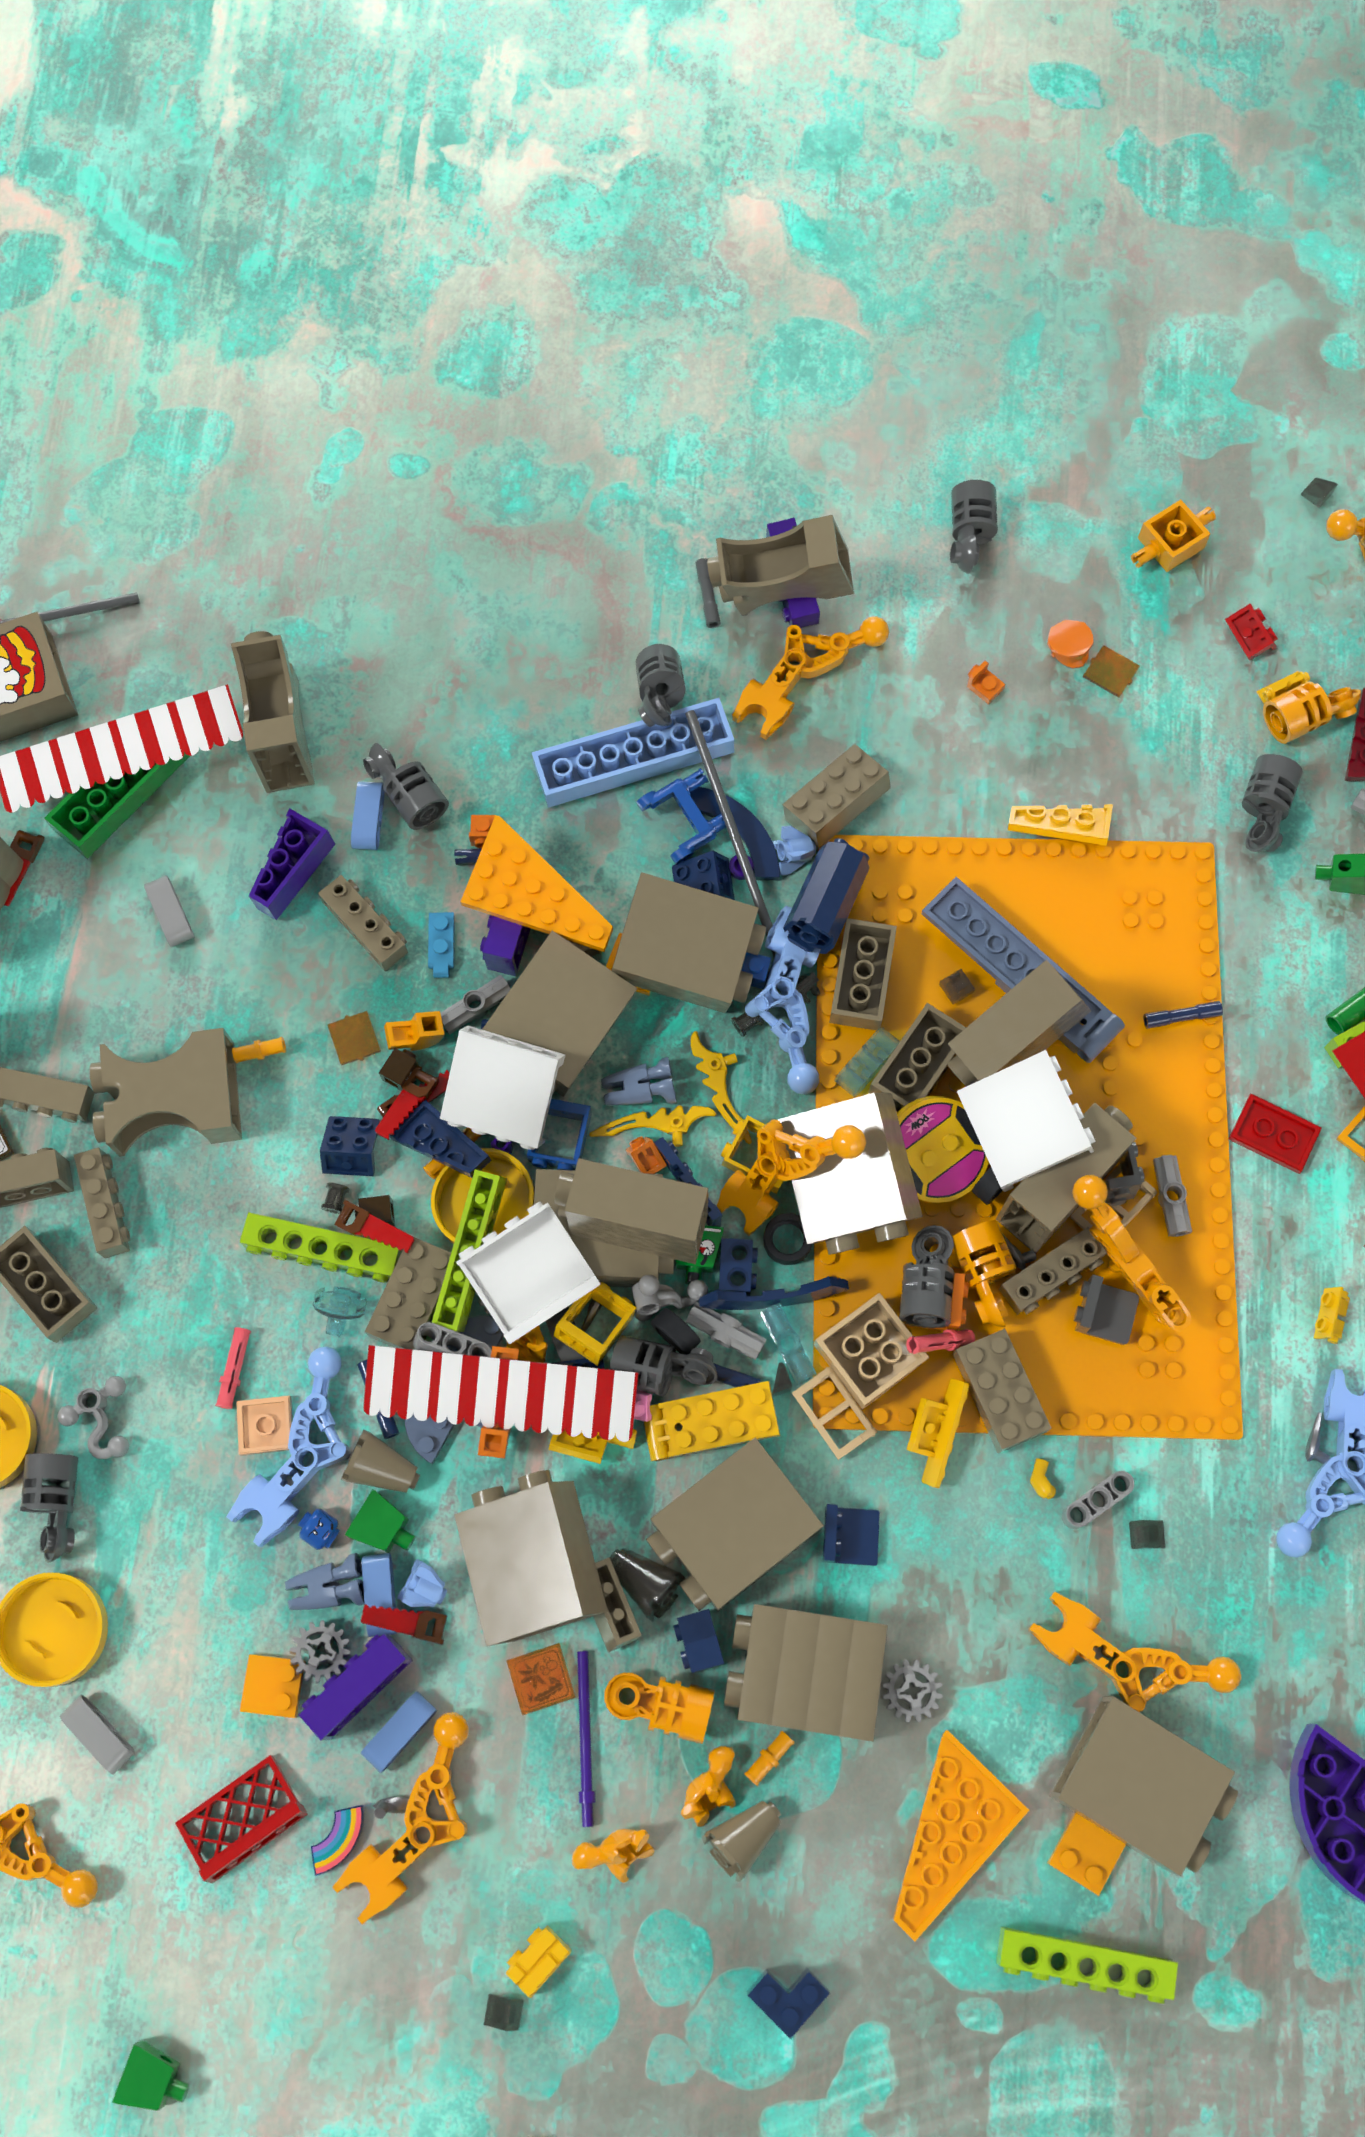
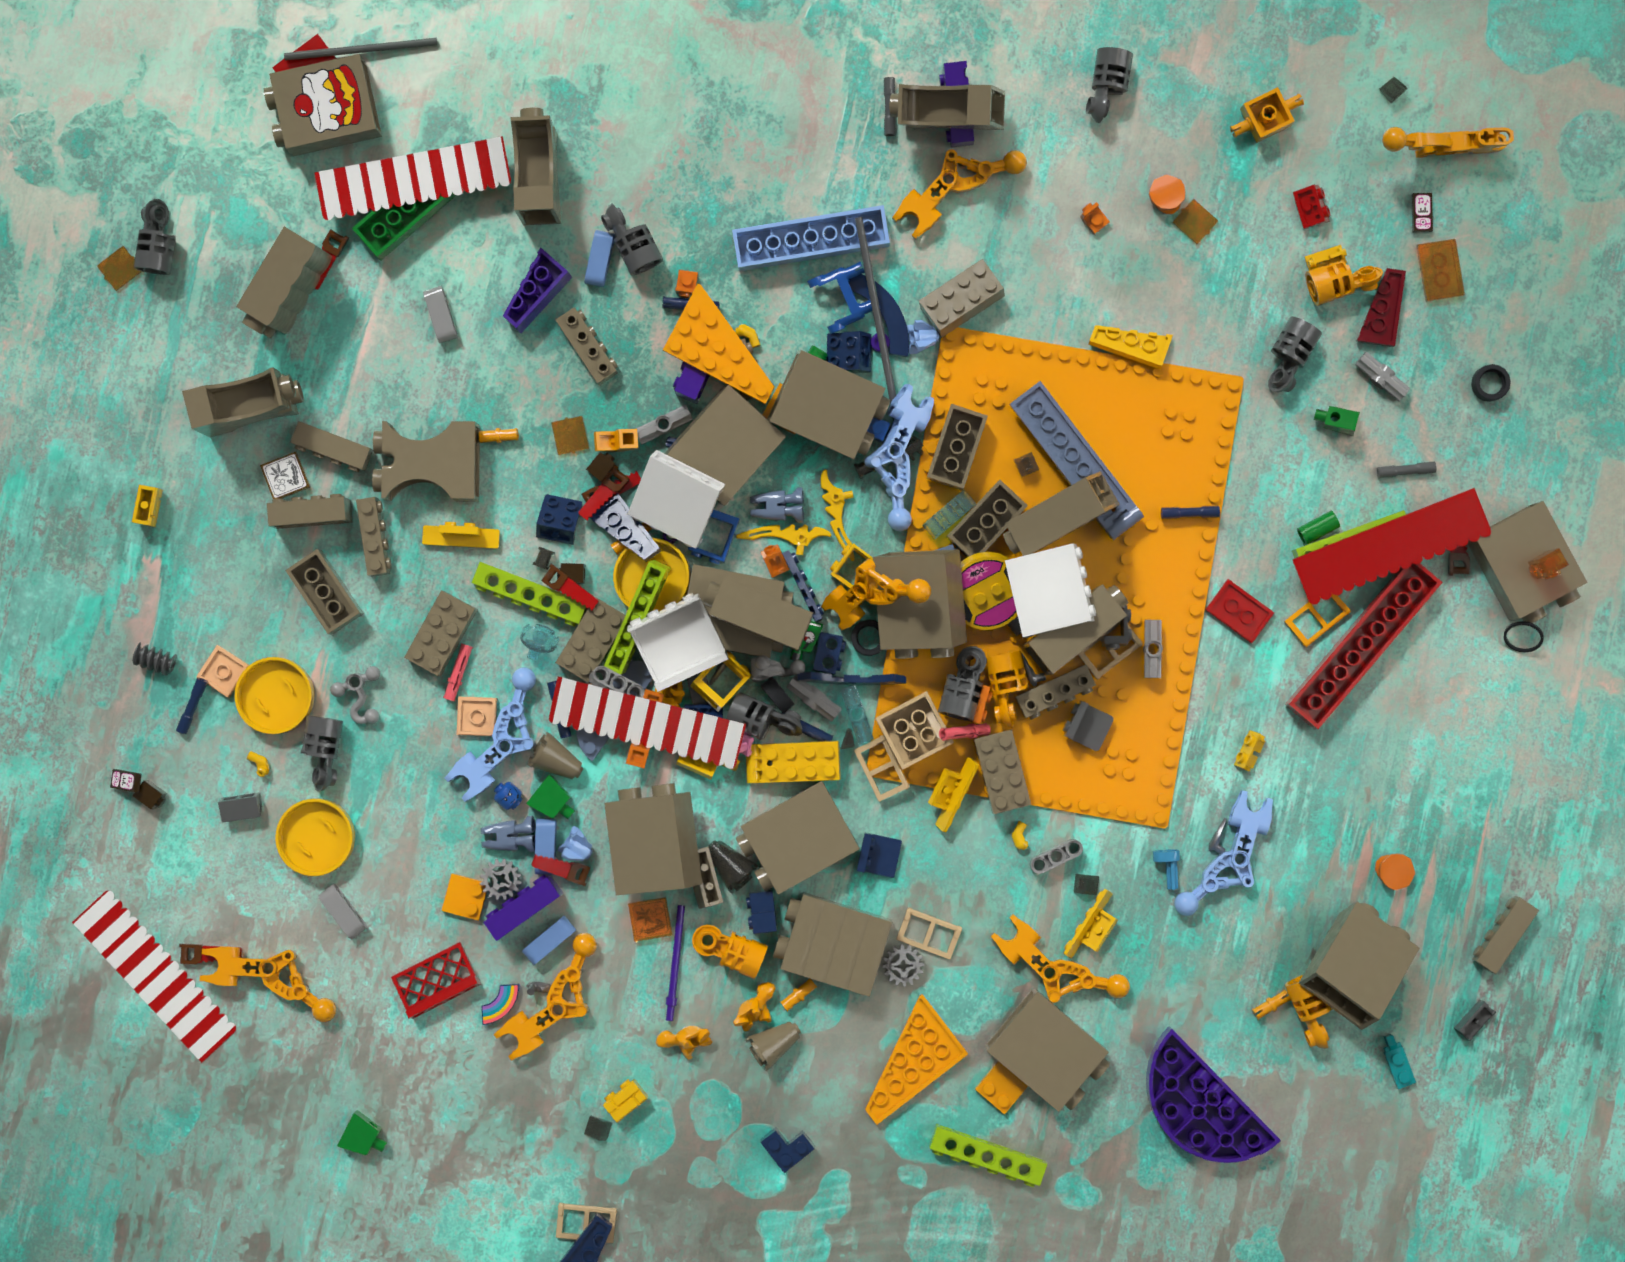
camera: 10 degrees right, 15 degrees up
dark azure hinge [428,912,455,978] -> none
dark grey cylinder [635,644,686,727] -> none
dark blue brick [783,838,870,954] -> none
light orange piece [1072,1175,1191,1332] -> none
none -> dark tan brick [404,590,478,676]
none -> yellow bracket [422,522,500,549]
none -> yellow arm [735,324,760,348]
none -> tan window [896,907,962,959]
none -> yellow bracket [1064,889,1118,958]
none -> dark azure piece [1153,849,1180,890]

